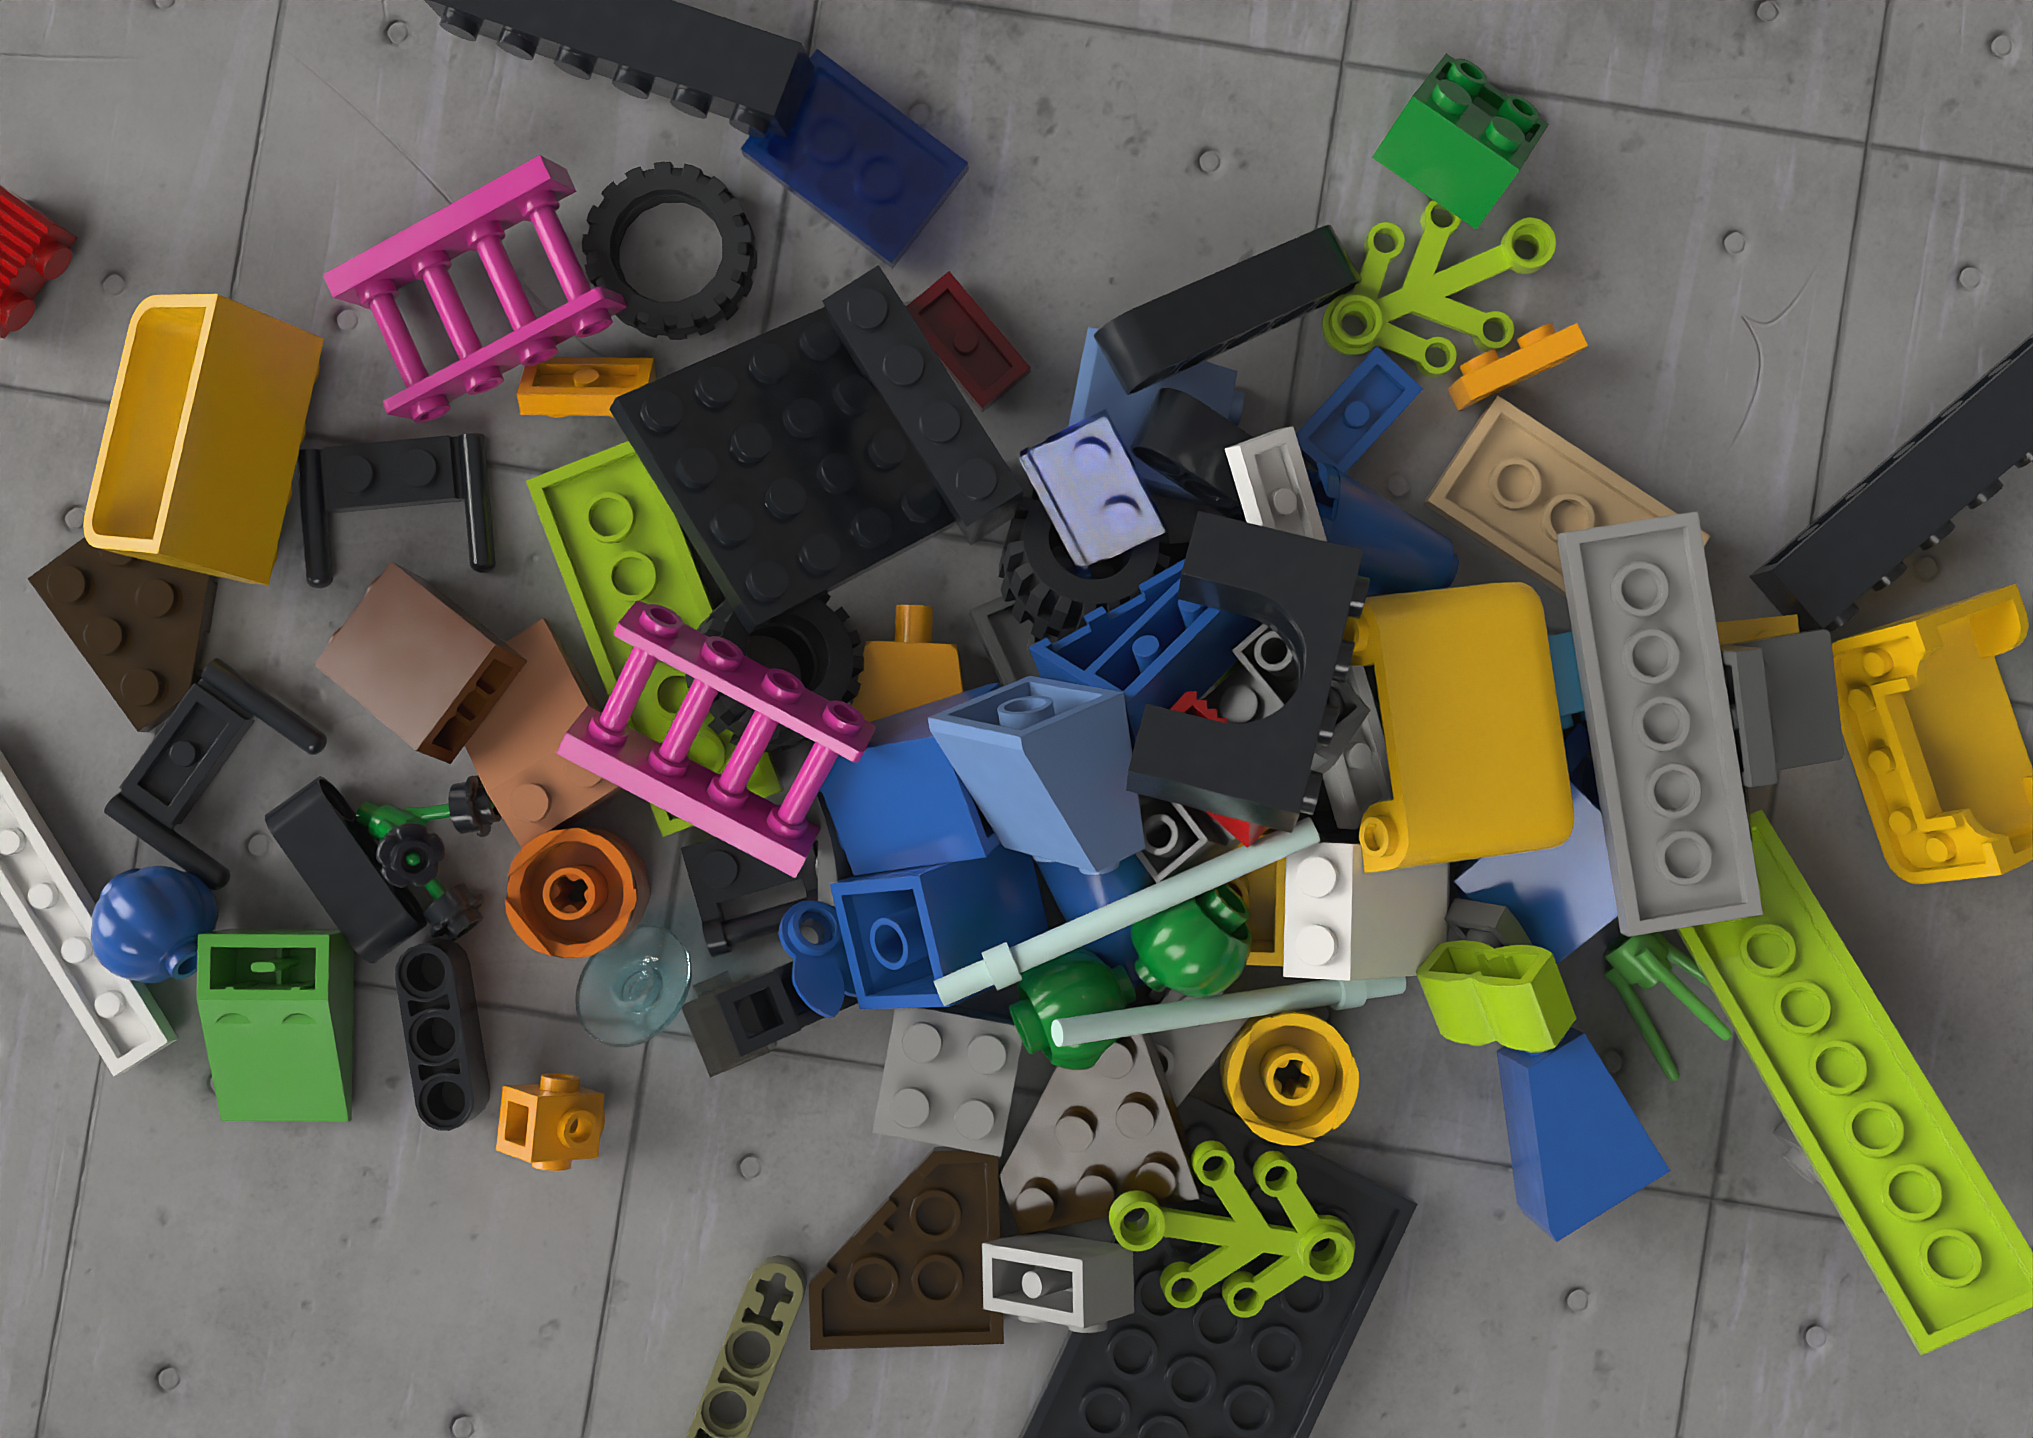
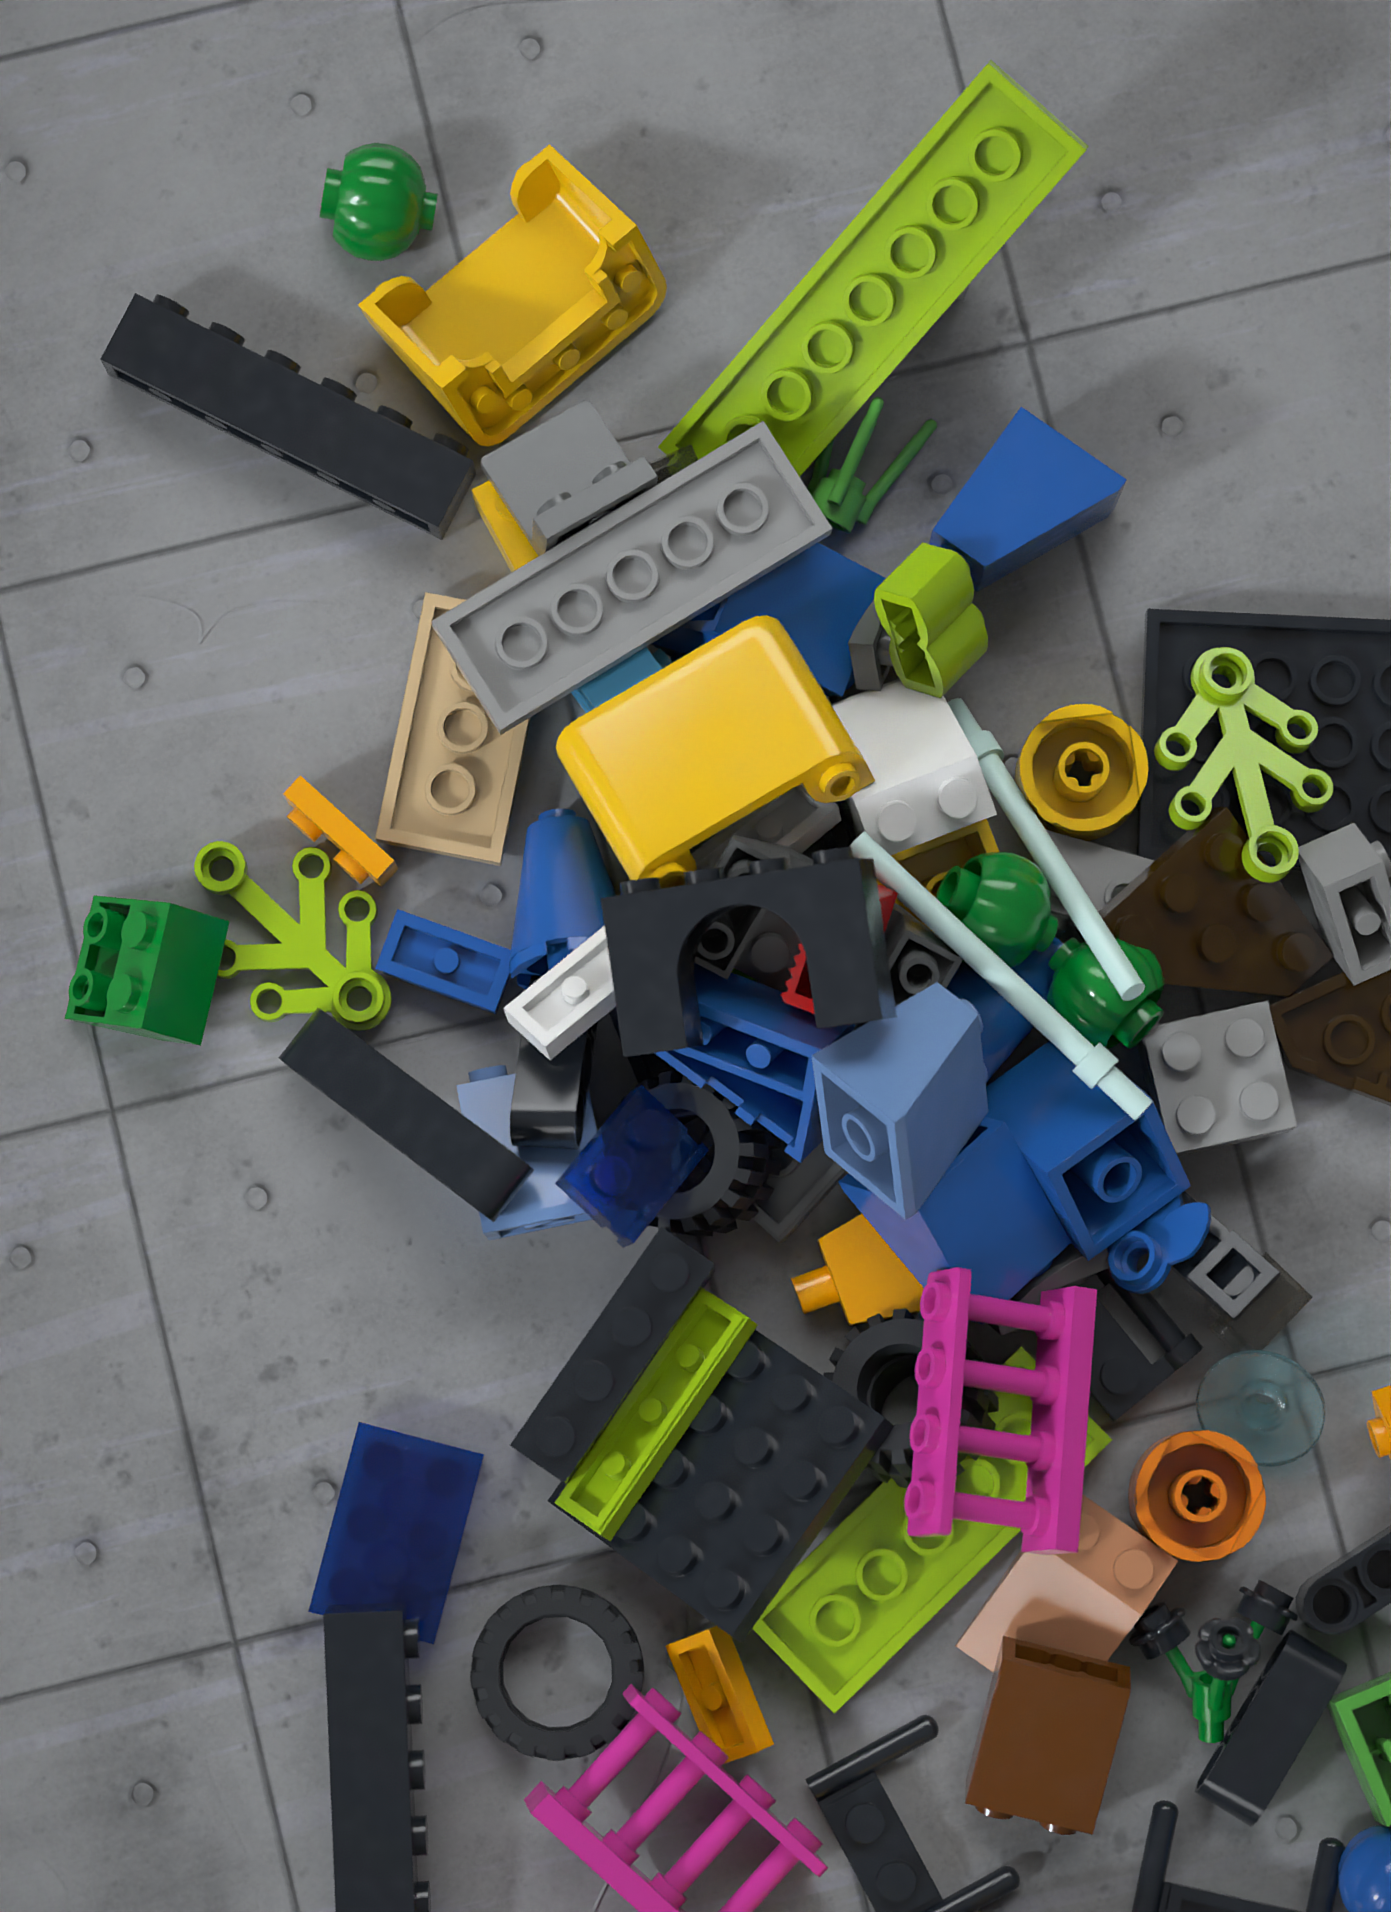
camera: 115 degrees left, 5 degrees down
dark red plate [906,271,1031,413] -> none
none -> lime tile [555,1288,758,1541]

